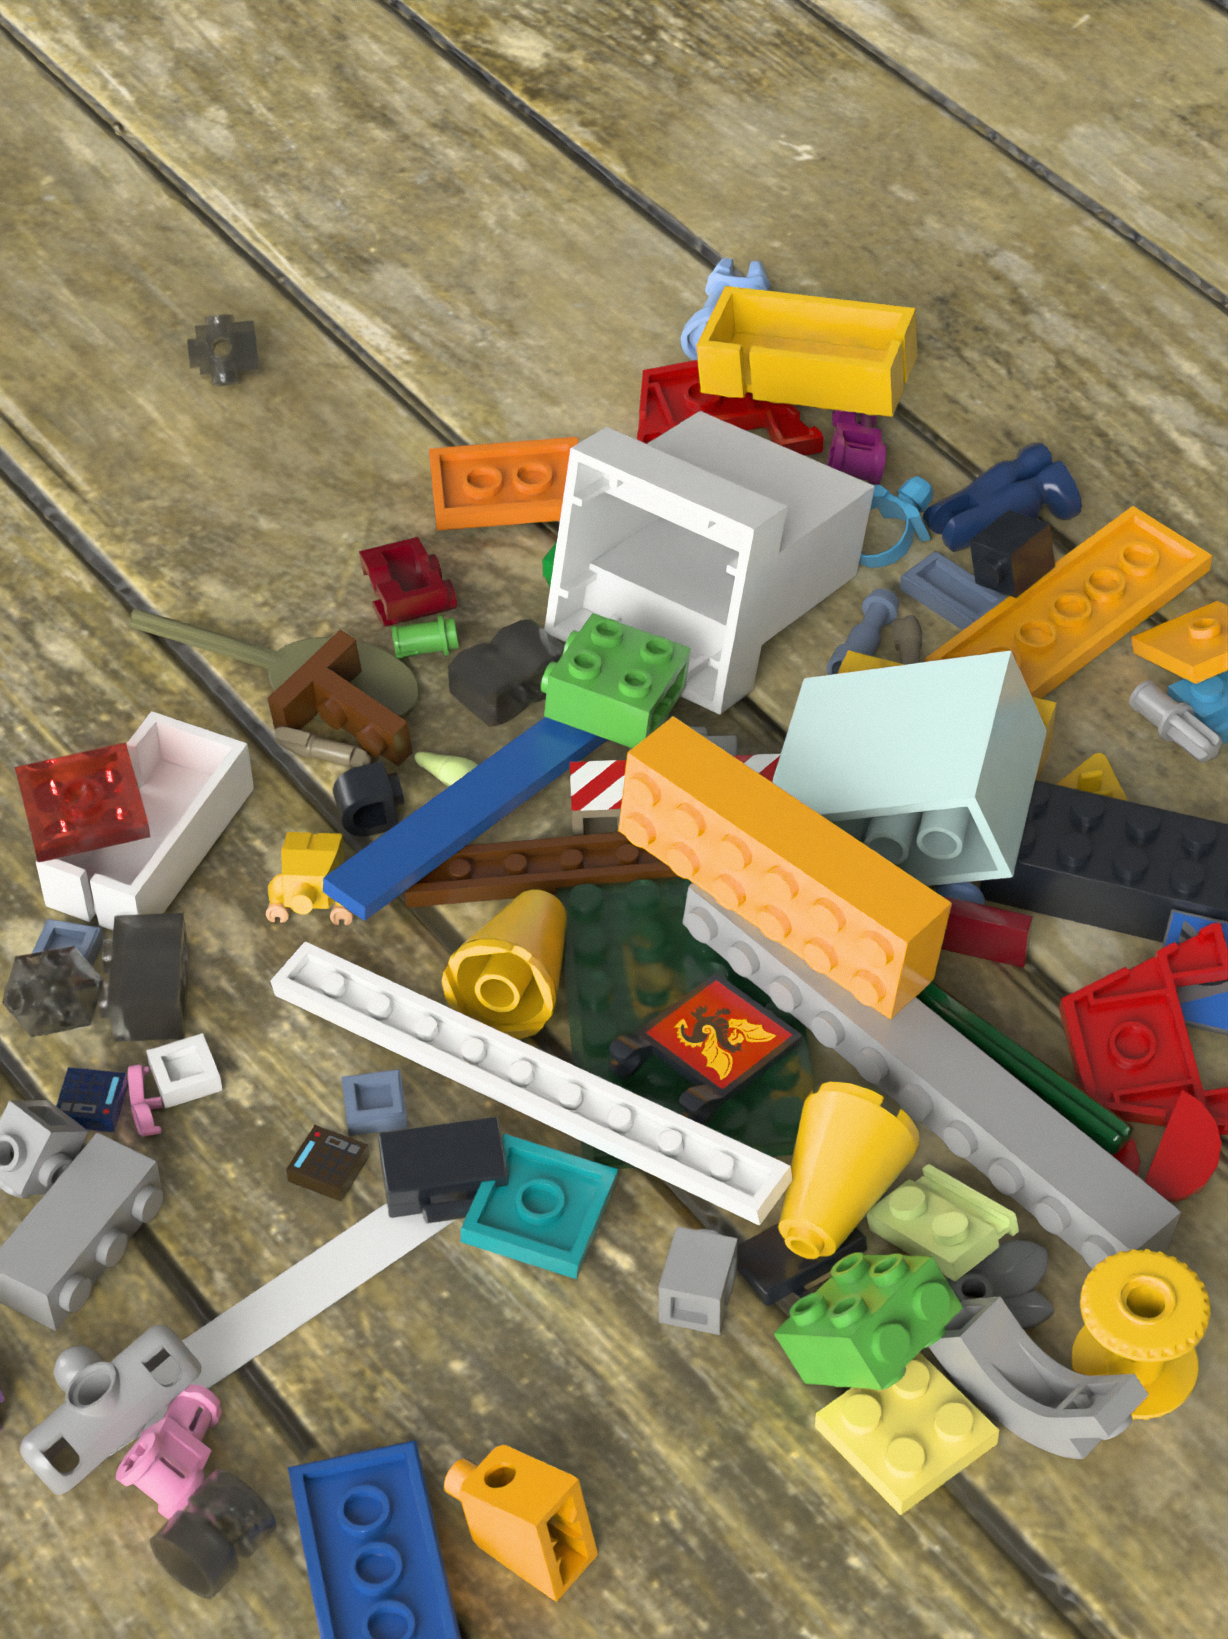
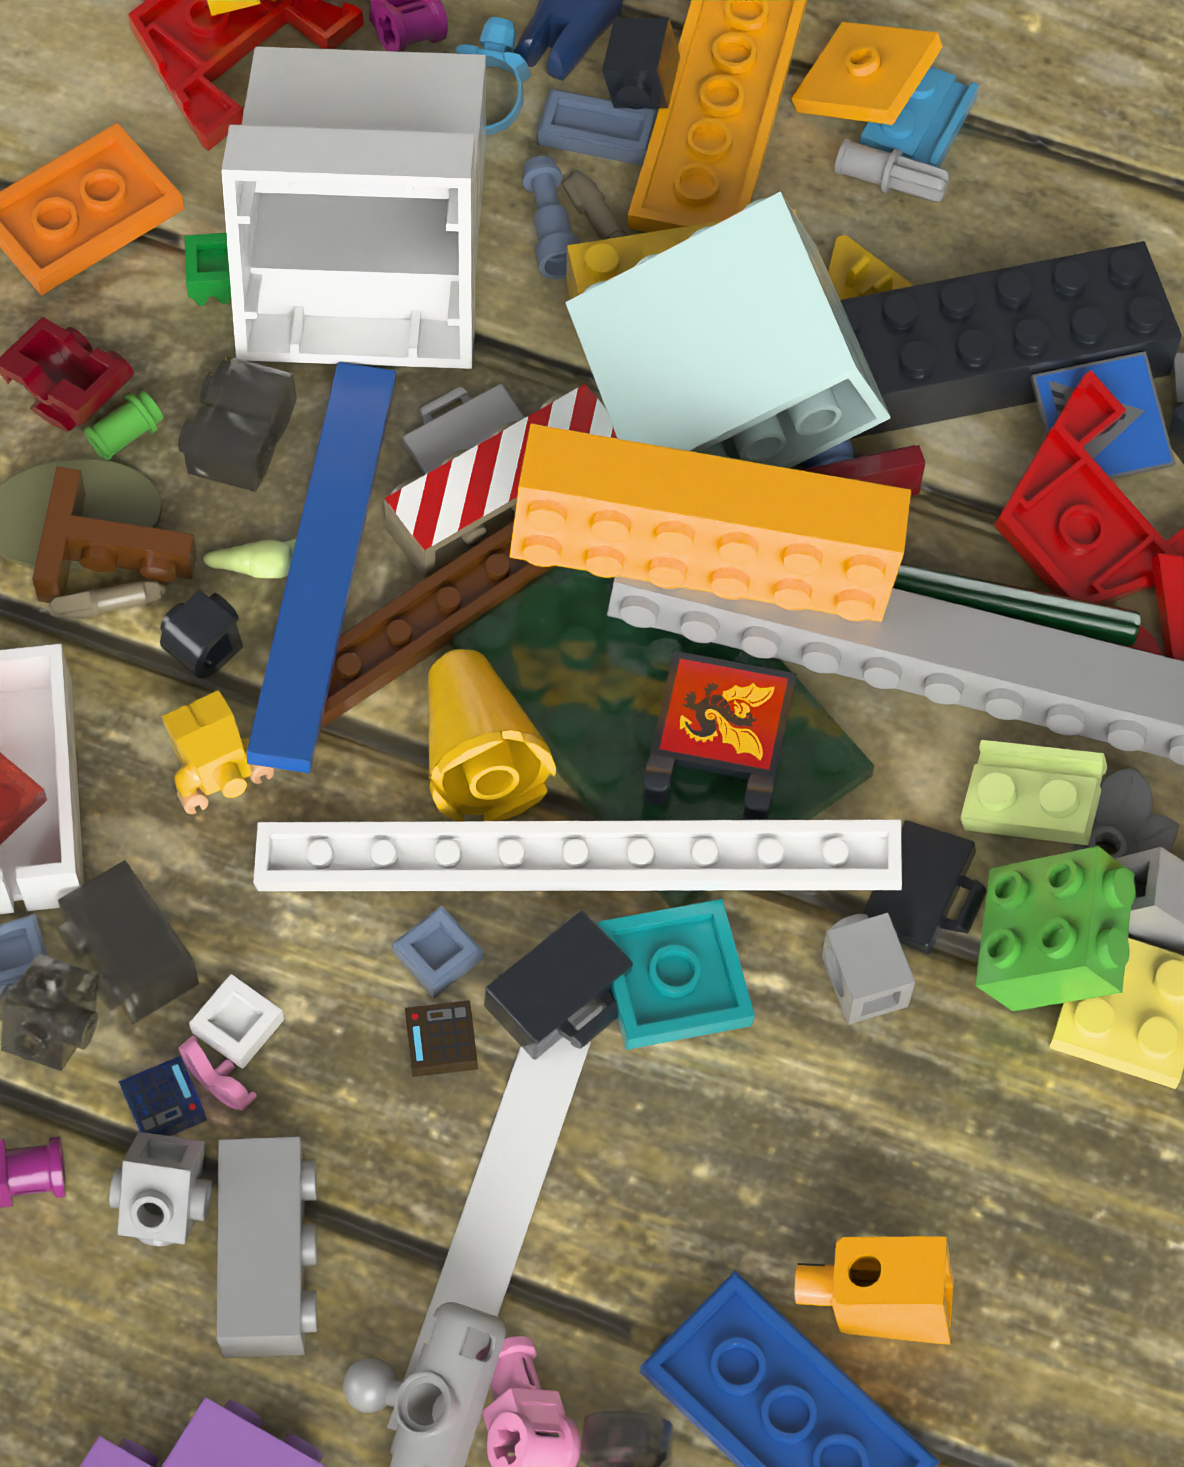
camera: 35 degrees left, 15 degrees up
bright green brick [541,613,691,748] -> none
yellow cone [778,1082,920,1259] -> none

